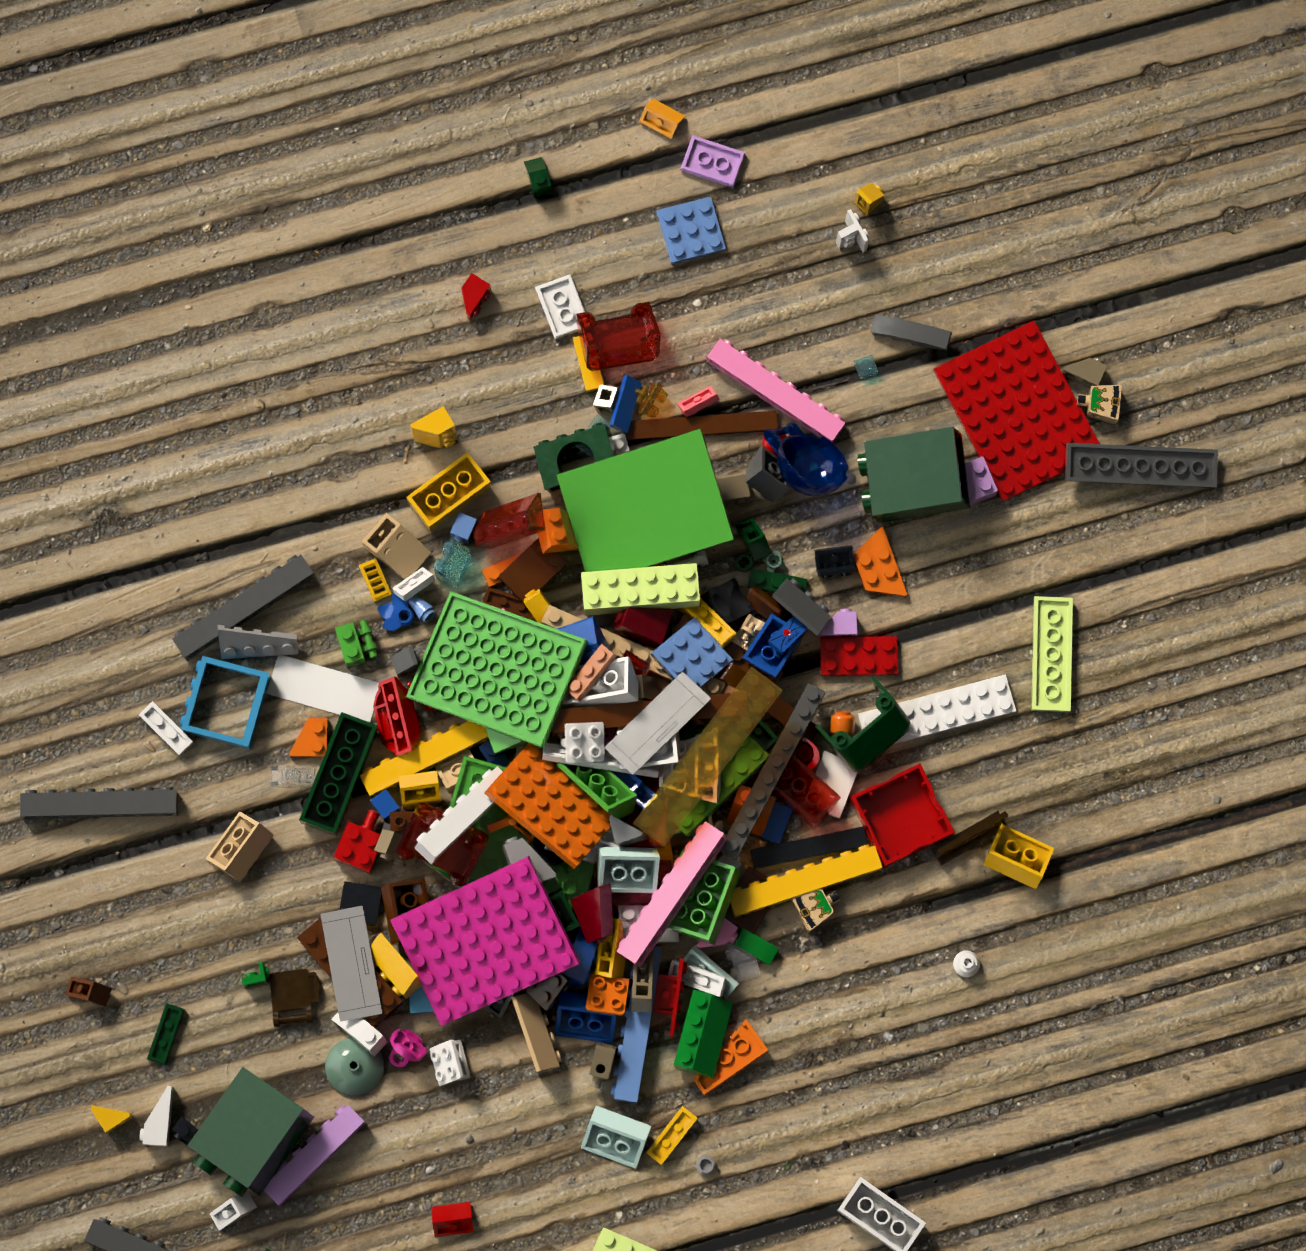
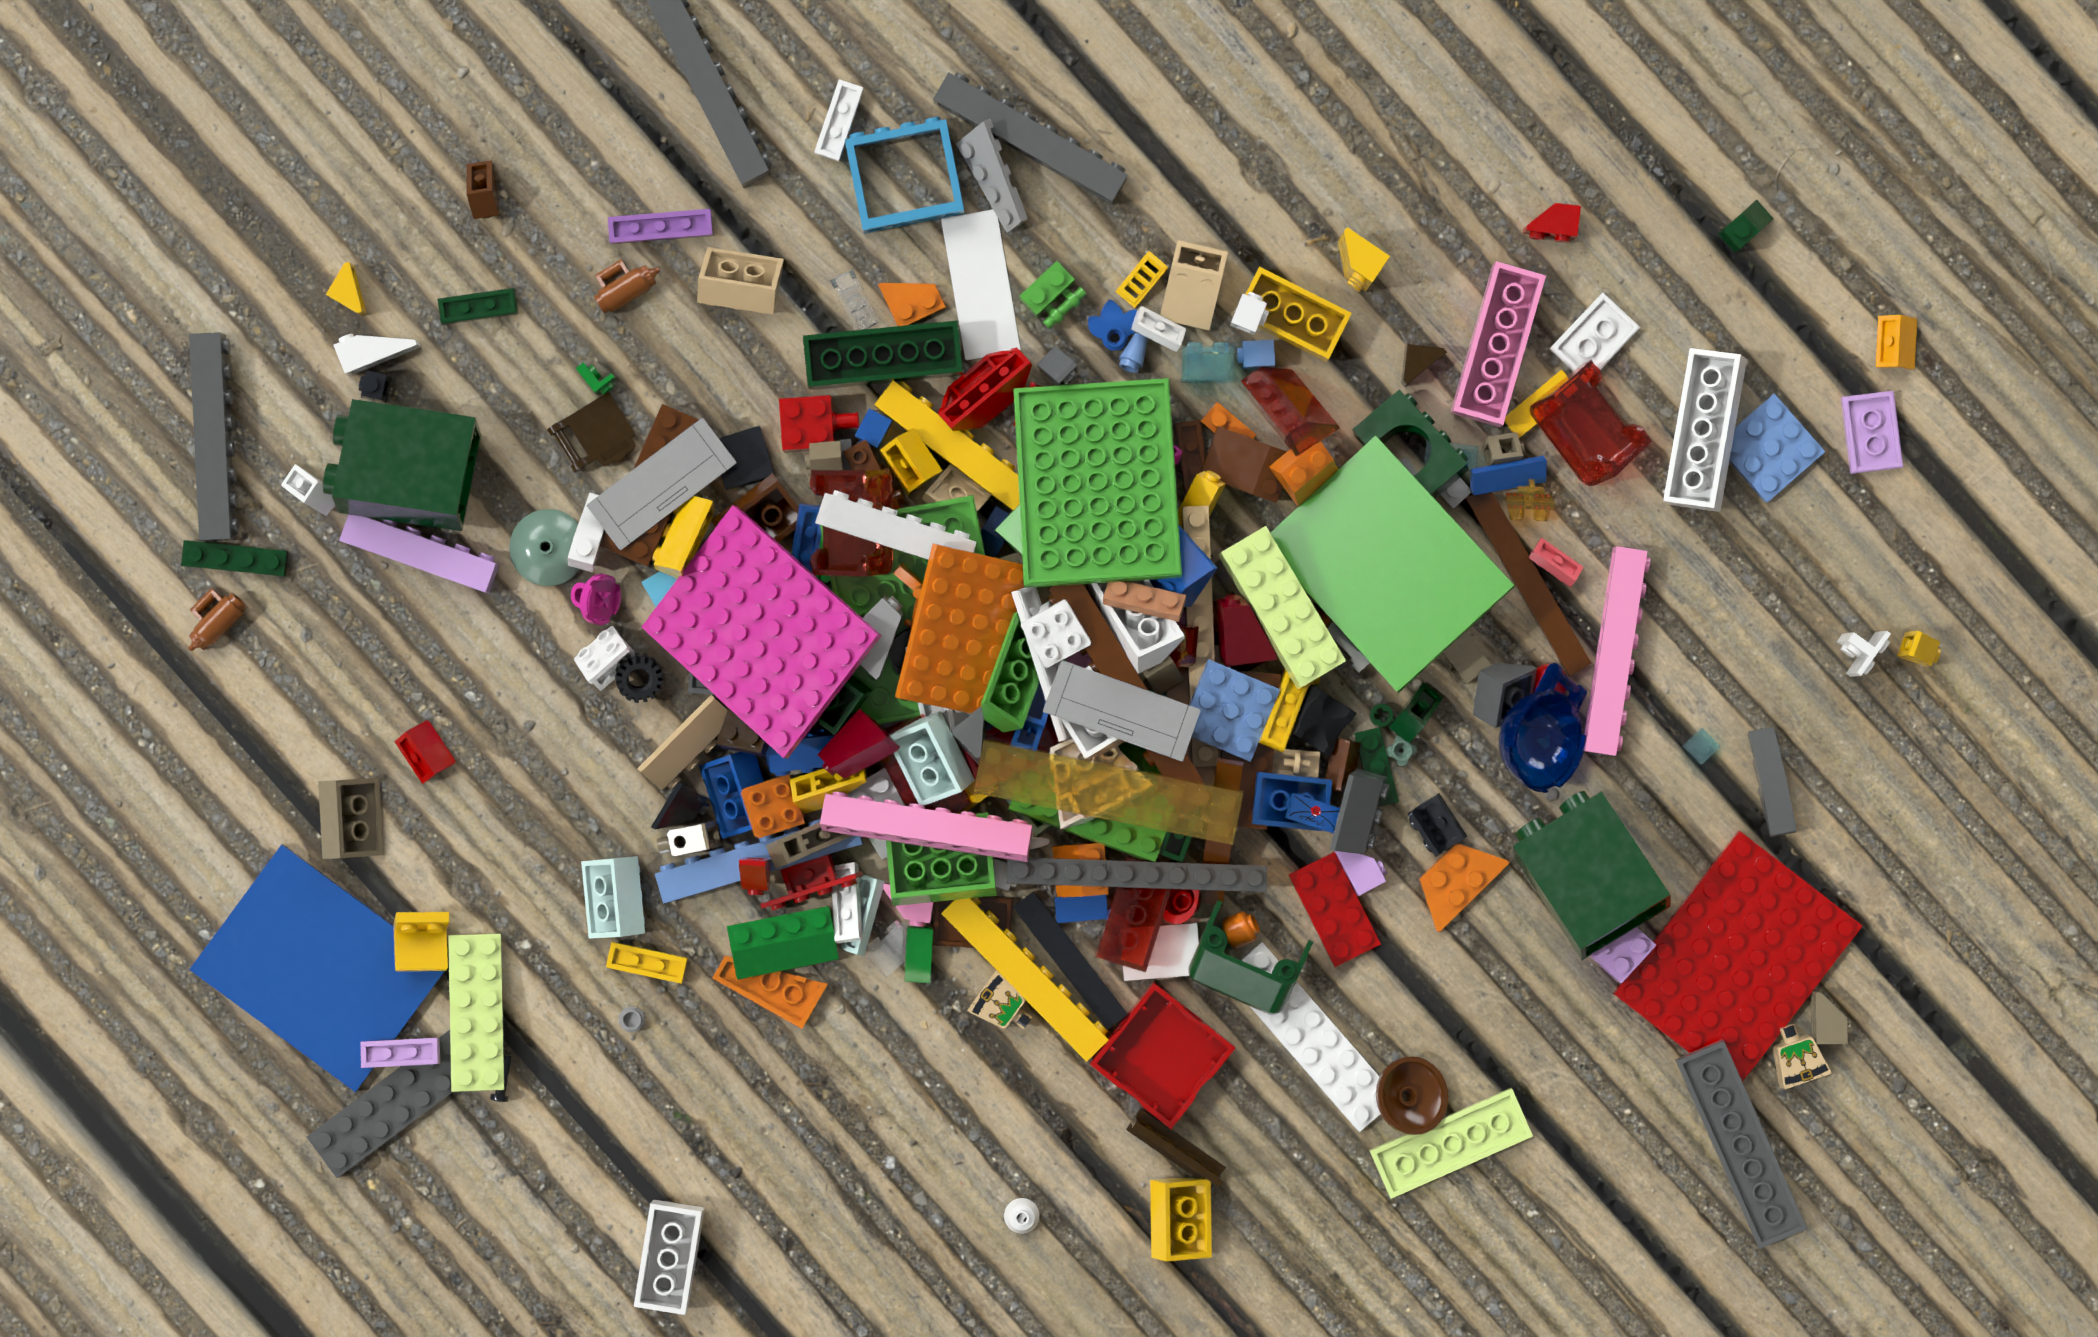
camera: 65 degrees right, 10 degrees up
none -> dark orange piece [594,259,660,314]
none -> medium lavender plate [608,209,713,244]
none -> black tyre [615,653,663,703]
none -> black slope [651,782,710,830]
none -> red slope [739,857,771,895]
none -> blue tile [791,503,821,574]
none -> white brick [1230,292,1269,335]
none -> reddish brown dish [1376,1056,1448,1135]
none -> dark brown slope [1401,344,1447,387]
none -> bright pink brick [1450,261,1546,427]
none -> white brick [1663,348,1747,512]

